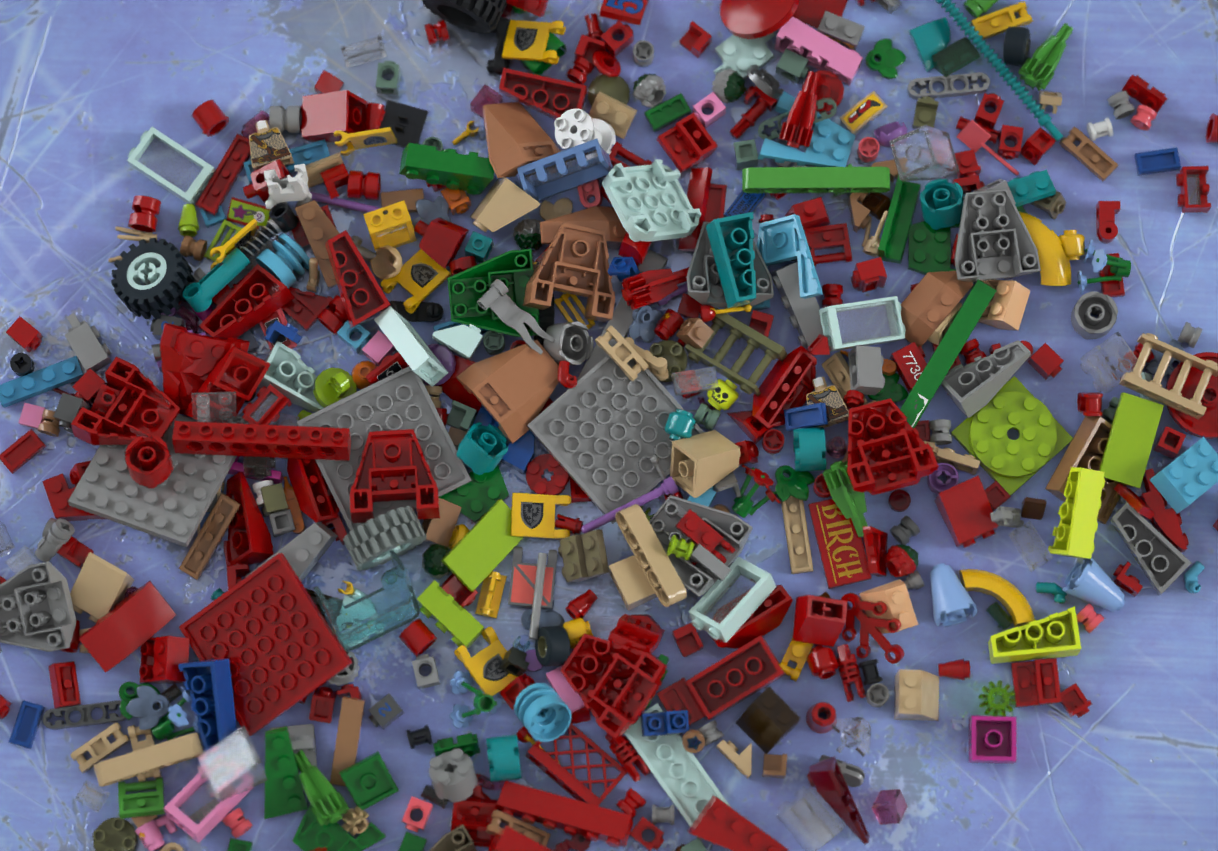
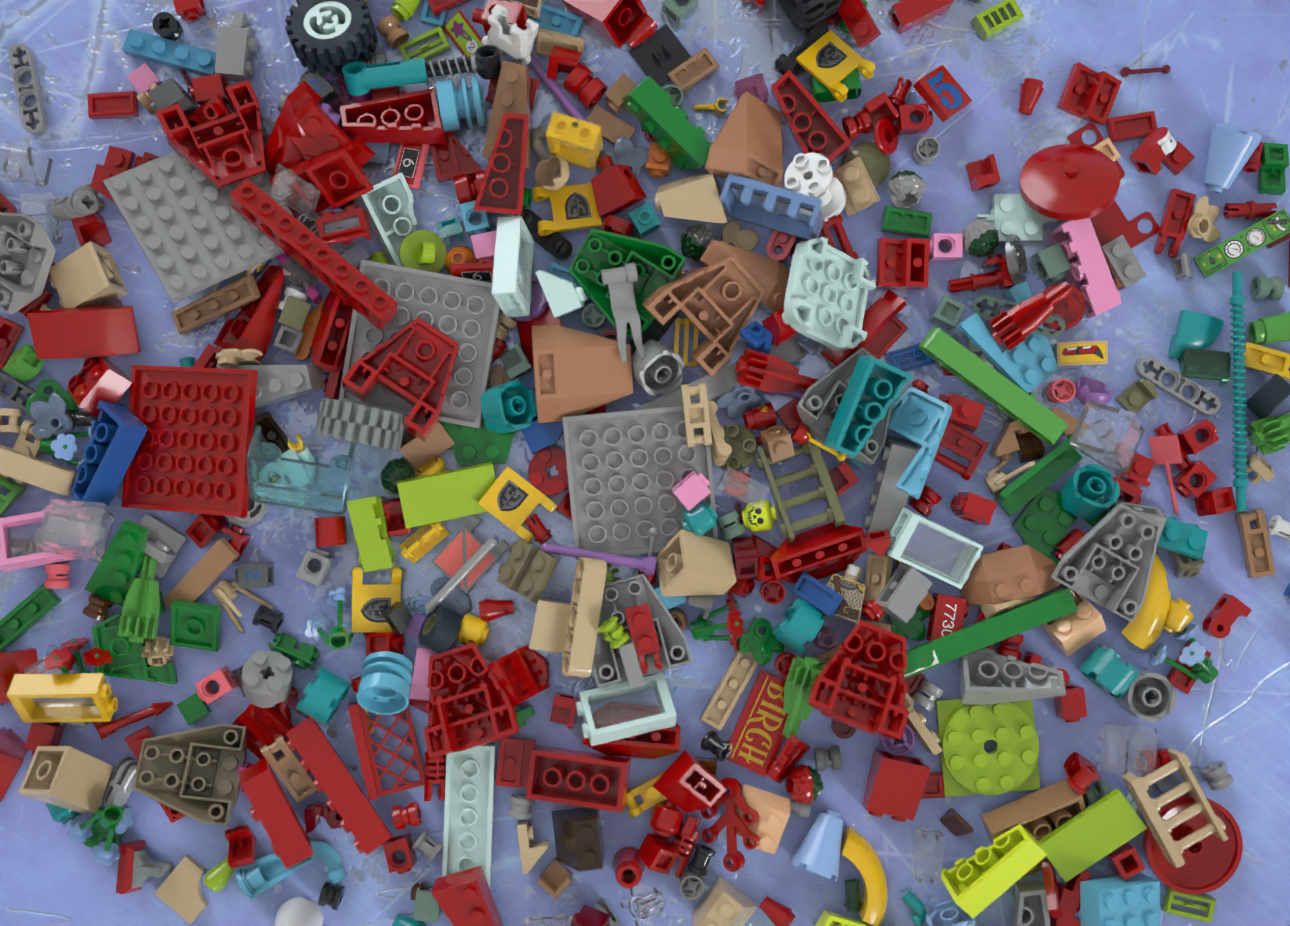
camera: 35 degrees right, 10 degrees up
red brick [125,436,173,489] -> none
yellow flag [210,219,257,270] -> none
blue bracket [265,321,302,344] -> none
tan bar [307,257,320,292] -> none
yellow flag [333,127,397,156] -> none
red arm [558,361,577,389] -> none
blue slope [640,710,689,737] -> none
medium nougat tile [682,730,705,753] -> none
green plate [865,39,906,79] -> none
light grey hinge [990,507,1024,528] -> none
none -> bright green panel [3,343,46,383]
none -> reddish brown wheel [82,594,113,621]
none -> tan plant [211,579,274,632]
none -> tan plate [215,349,263,368]
none -> teal tile [437,216,463,246]
none -> medium nougat brick [605,73,636,114]
none -> red brick [637,833,679,874]
none -> medium nougat plate [667,47,720,93]
none -> bright pink brick [671,471,711,511]
none -> black bush [701,730,733,762]
none -> dark red leg [732,536,758,579]
none -> teal brick [1078,645,1140,700]

